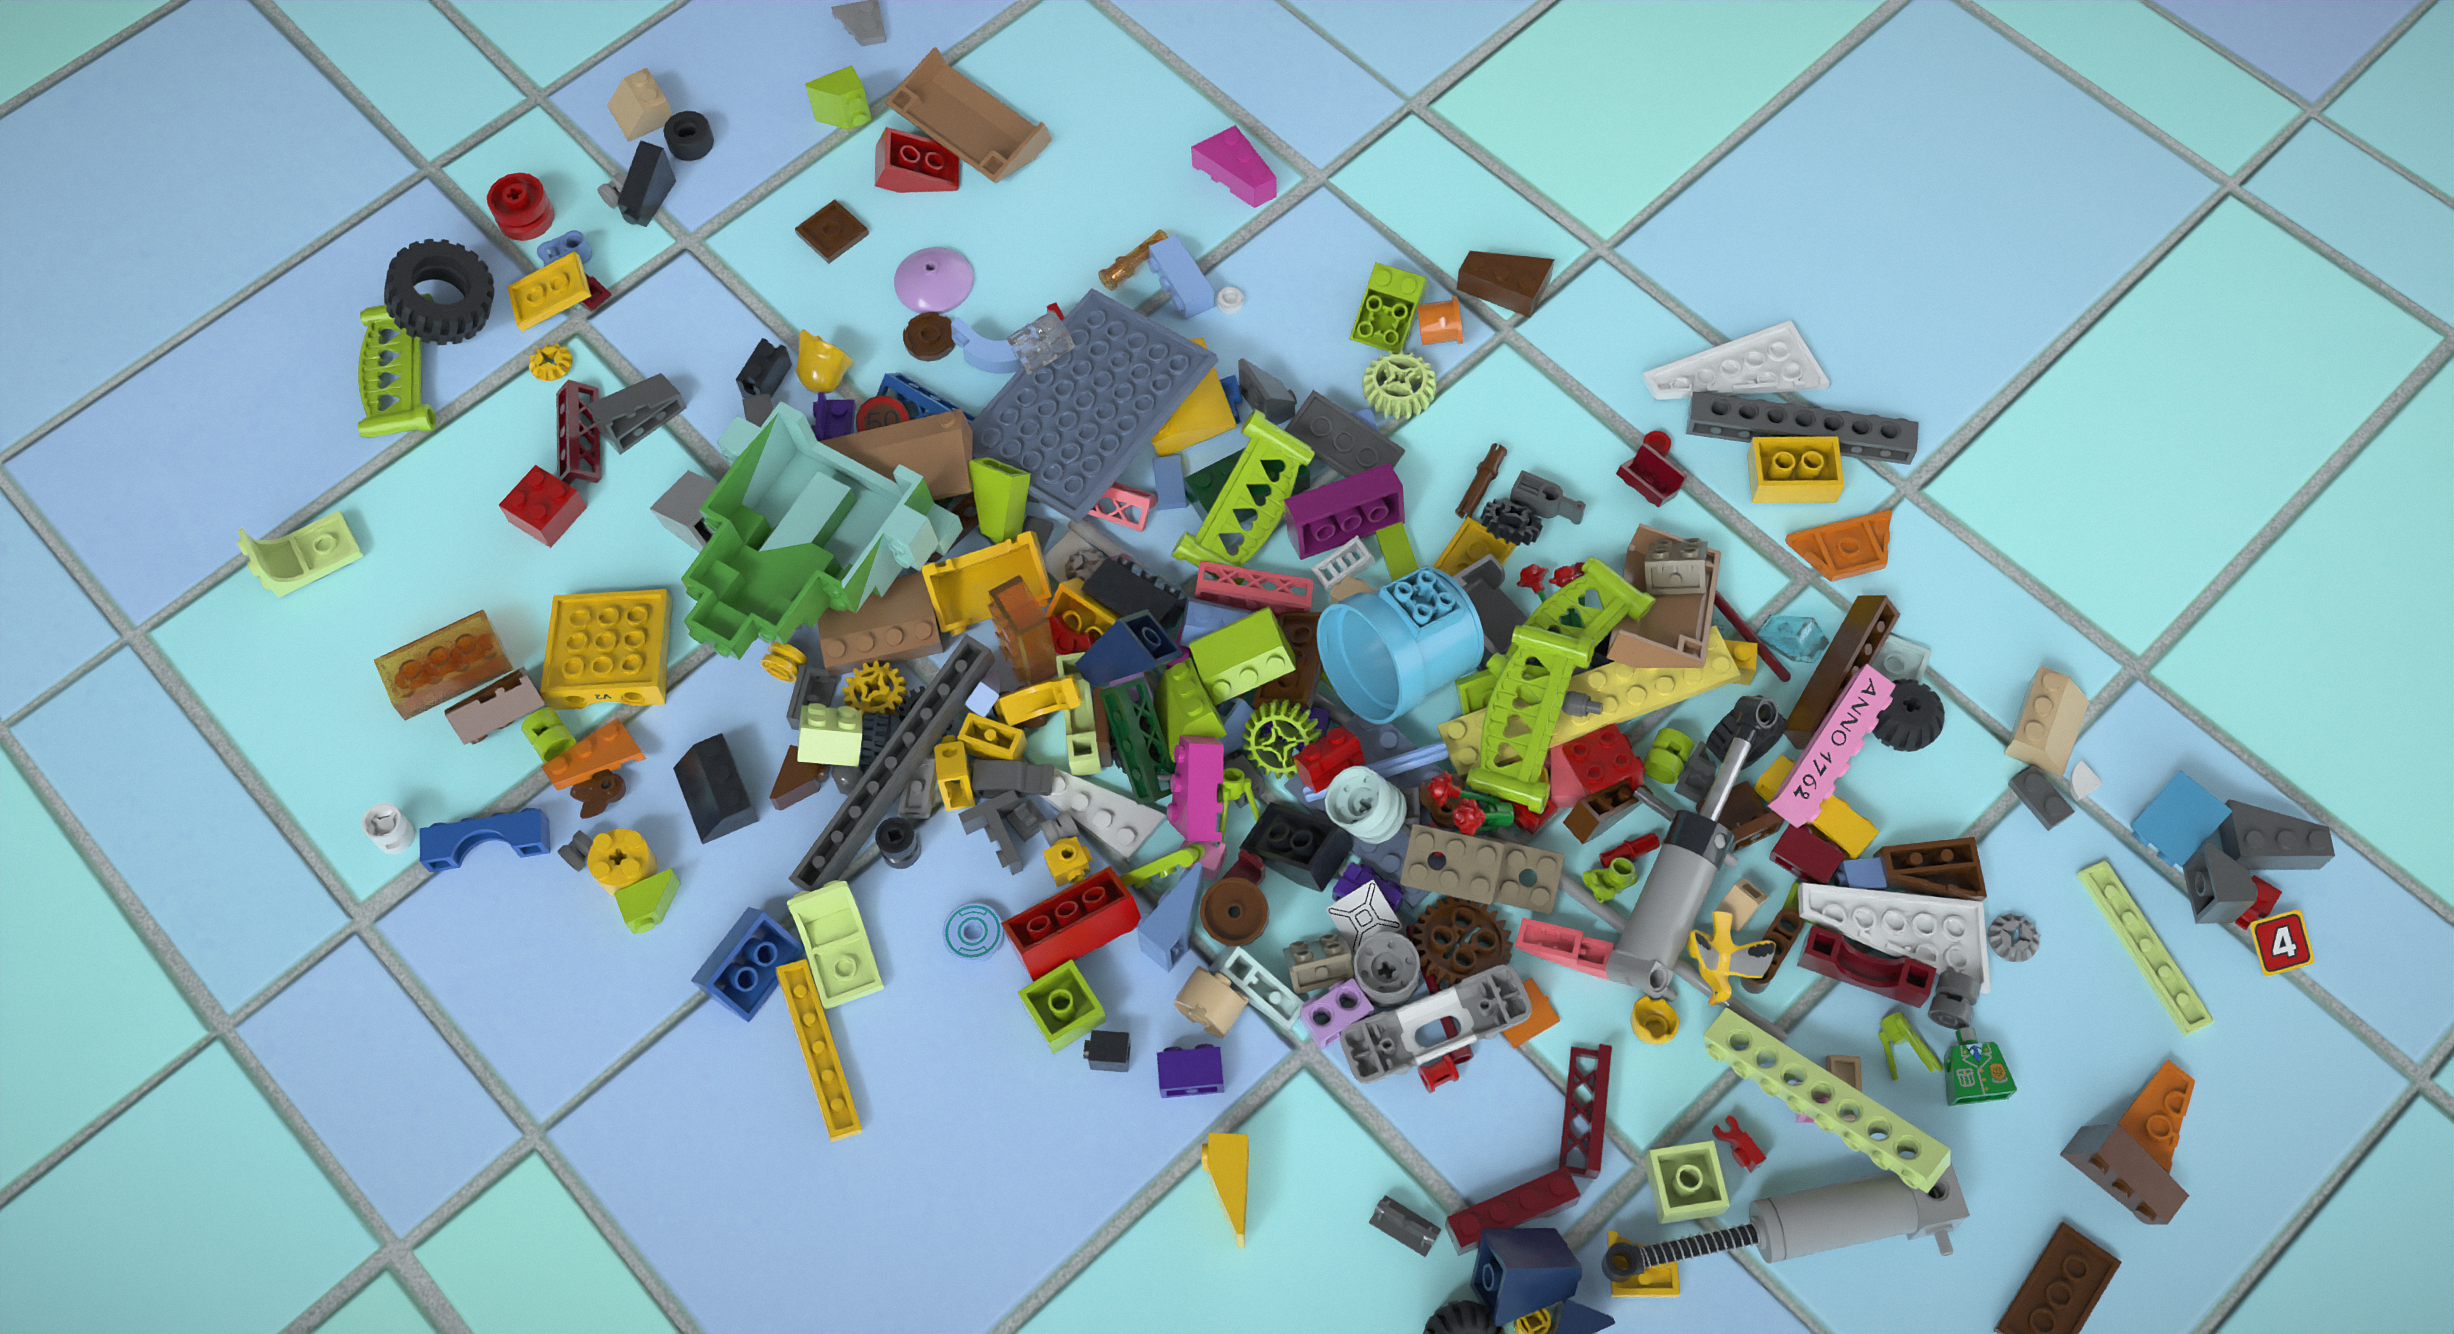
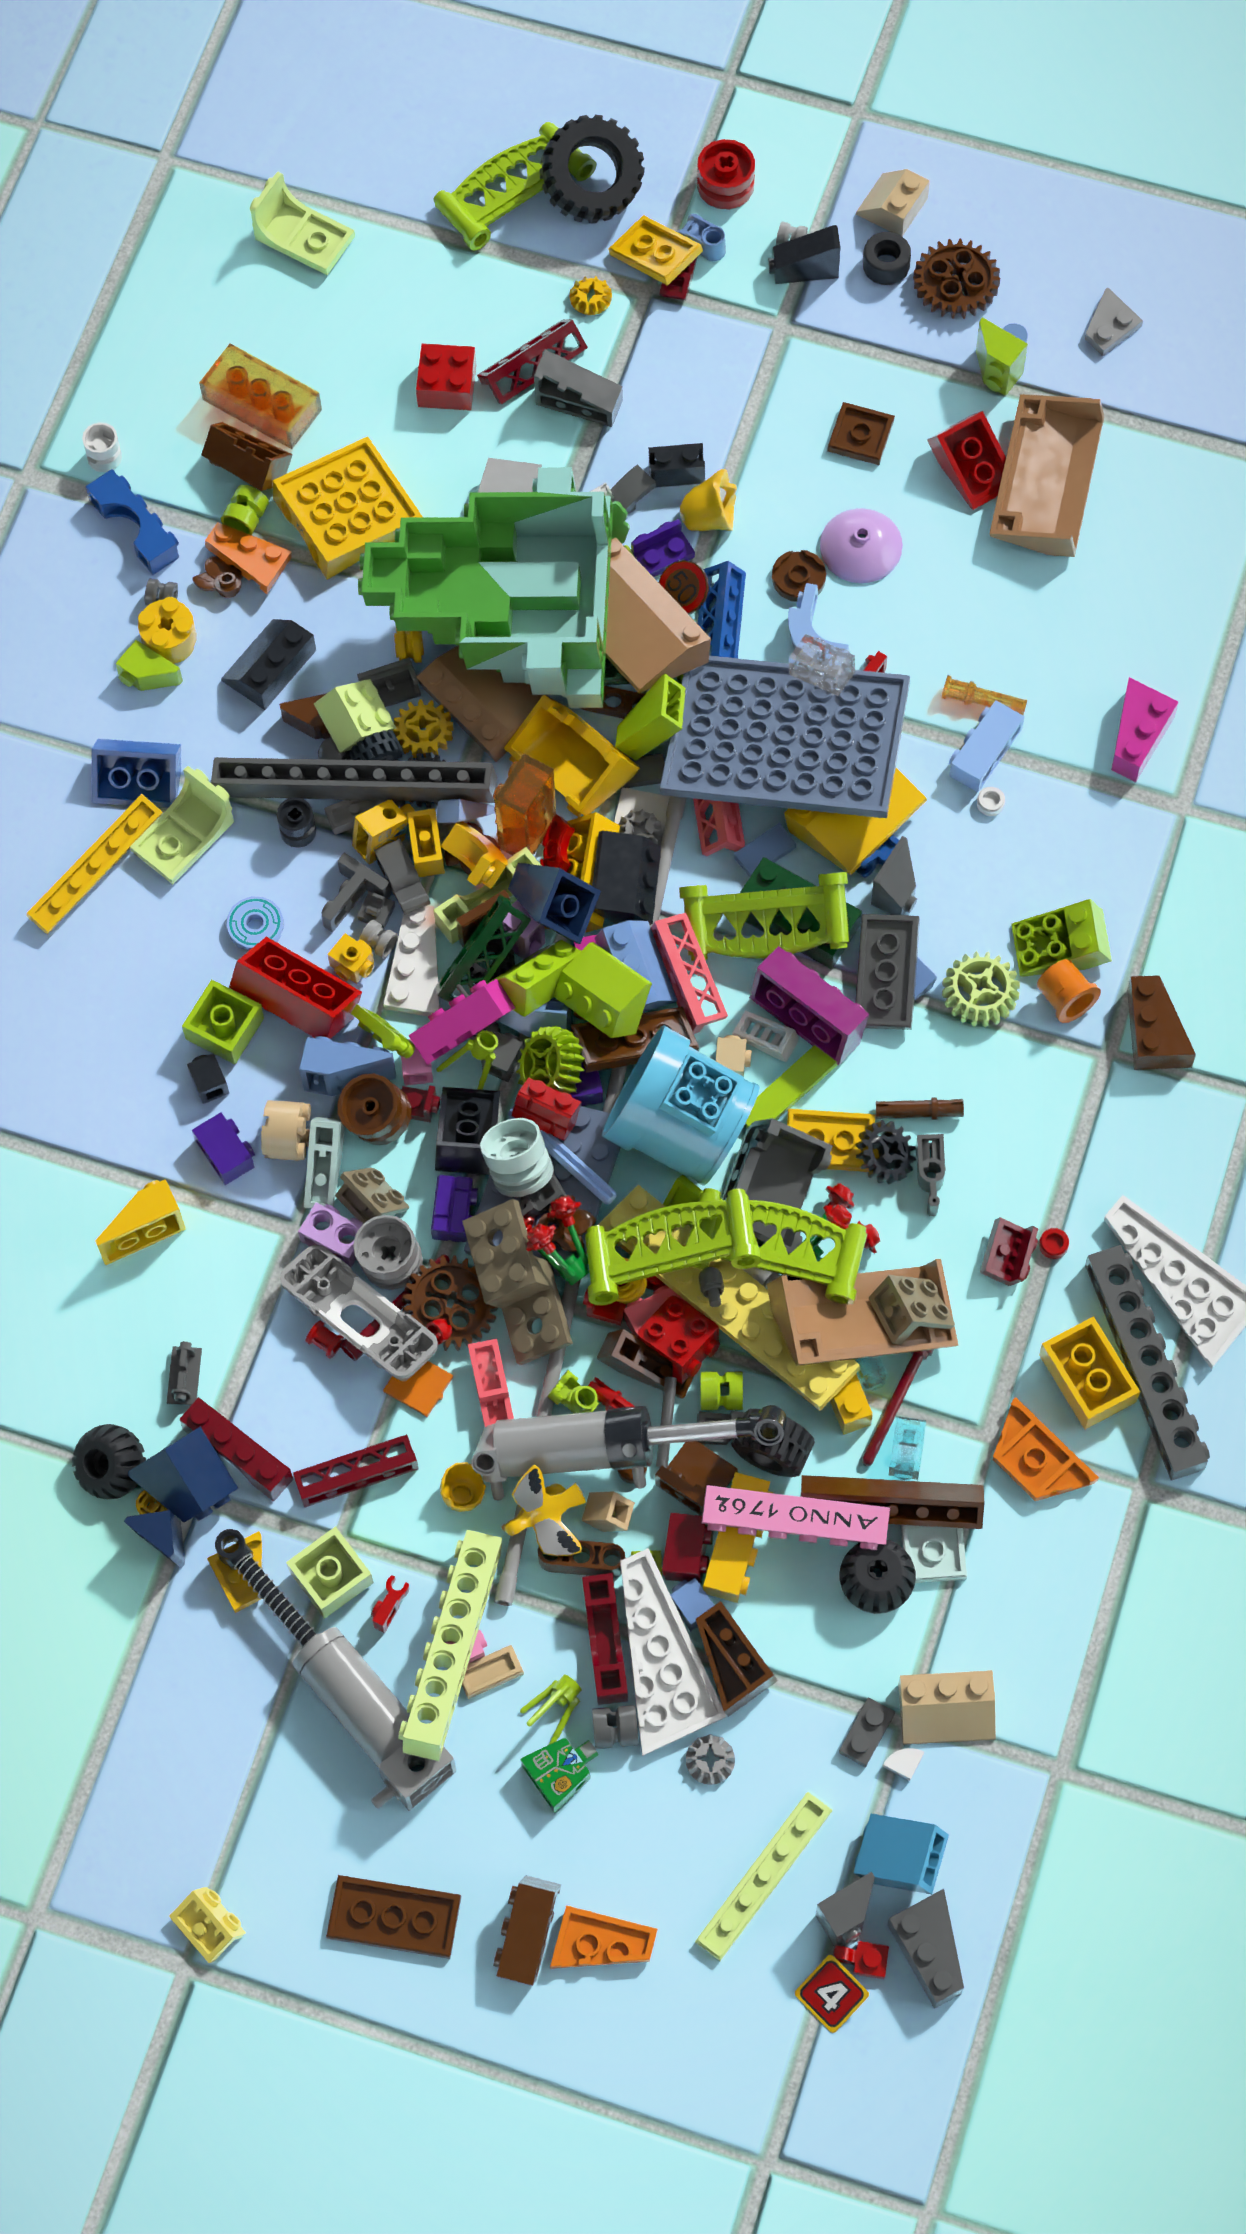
camera: 60 degrees right, 5 degrees up
white sticker [1325,880,1403,956] -> none
none -> red hinge [426,1318,452,1345]
none -> reddish brown gear [913,238,1001,319]

